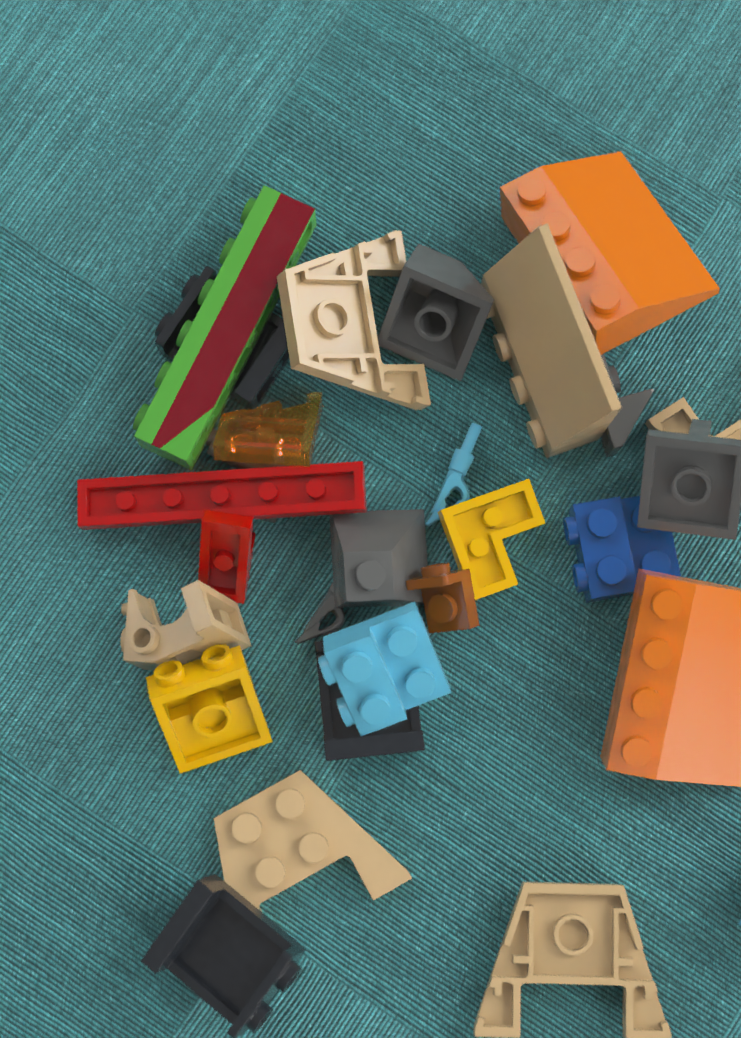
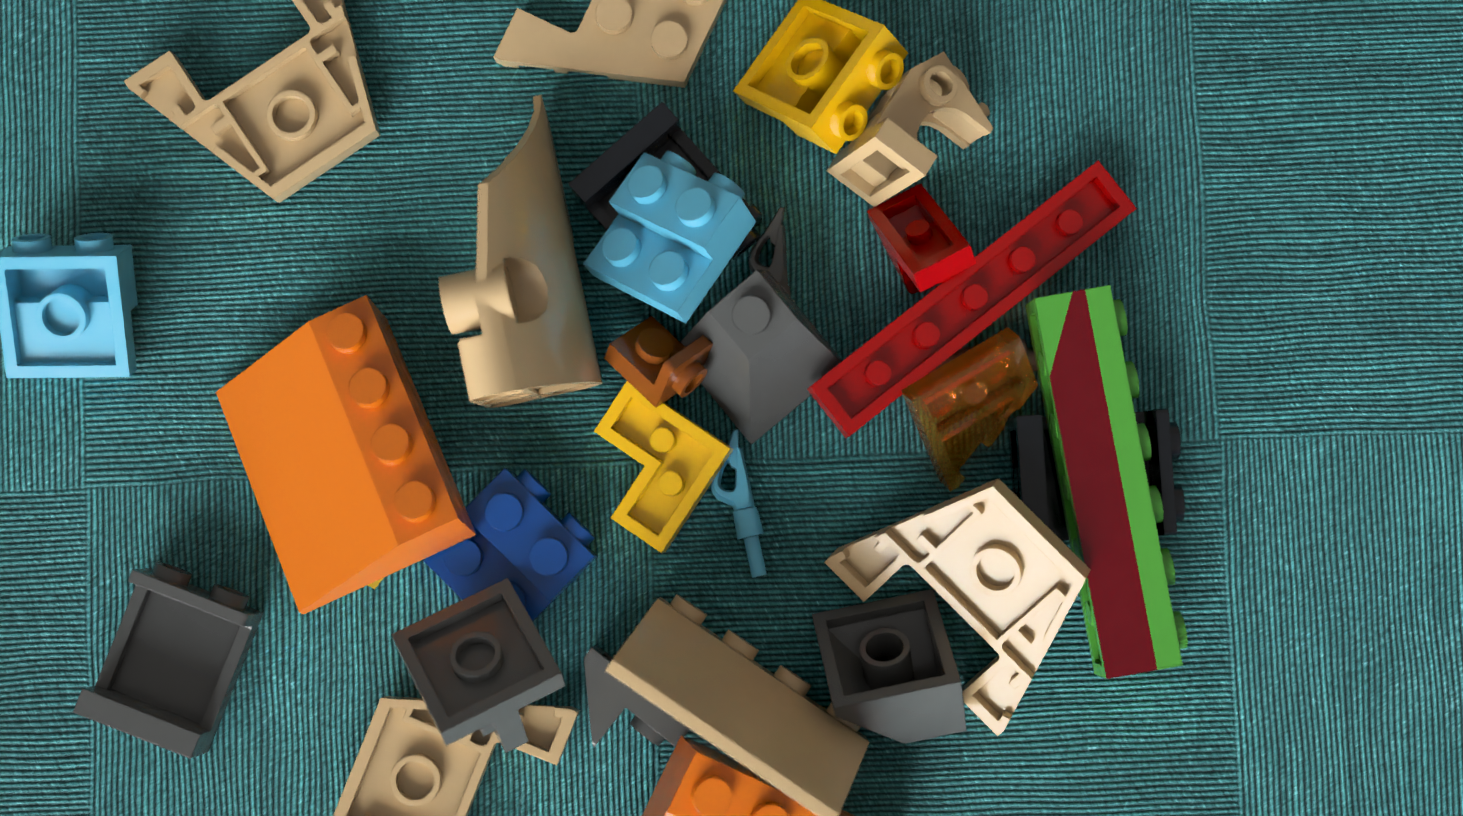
camera: 155 degrees right, 5 degrees up
none -> tan panel [438,95,603,408]

